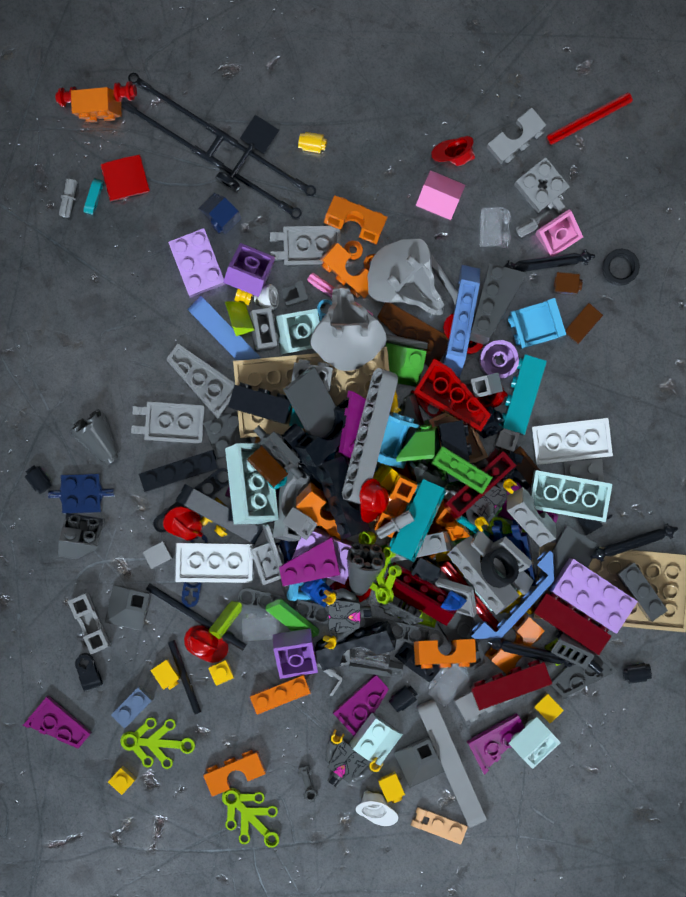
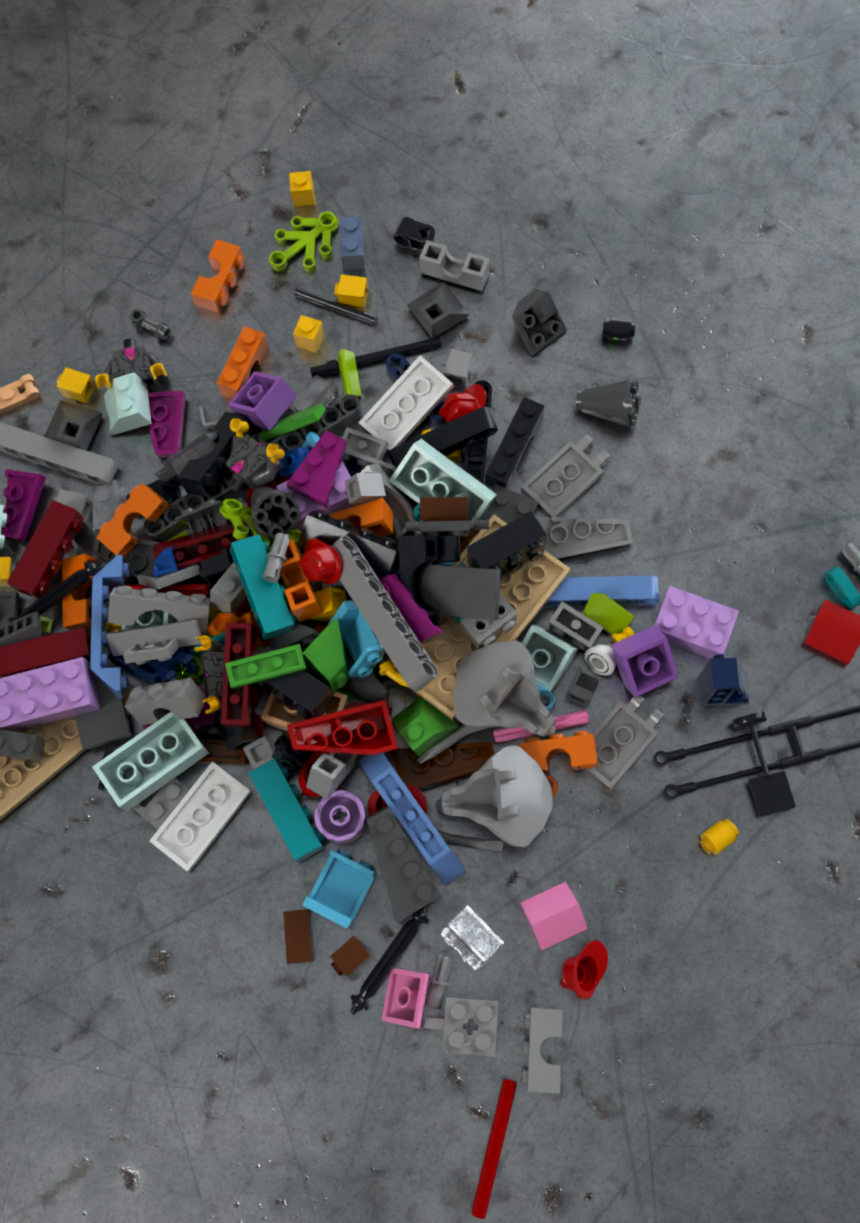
camera: 145 degrees right, 15 degrees down
magenta wing [23,696,92,749] -> none
dark blue plate [48,473,114,513] -> none
red piece [184,625,229,663] -> none
lime plant [222,787,279,848] -> none
orange arch [324,195,387,245] -> none
orange plate [344,241,363,260] -> none
white piece [356,791,398,826] -> none
black brick [389,685,418,713] -> none
black tyre [481,548,519,588] -> none
black wheel [590,523,678,562] -> none
black tyre [602,248,640,286] -> none

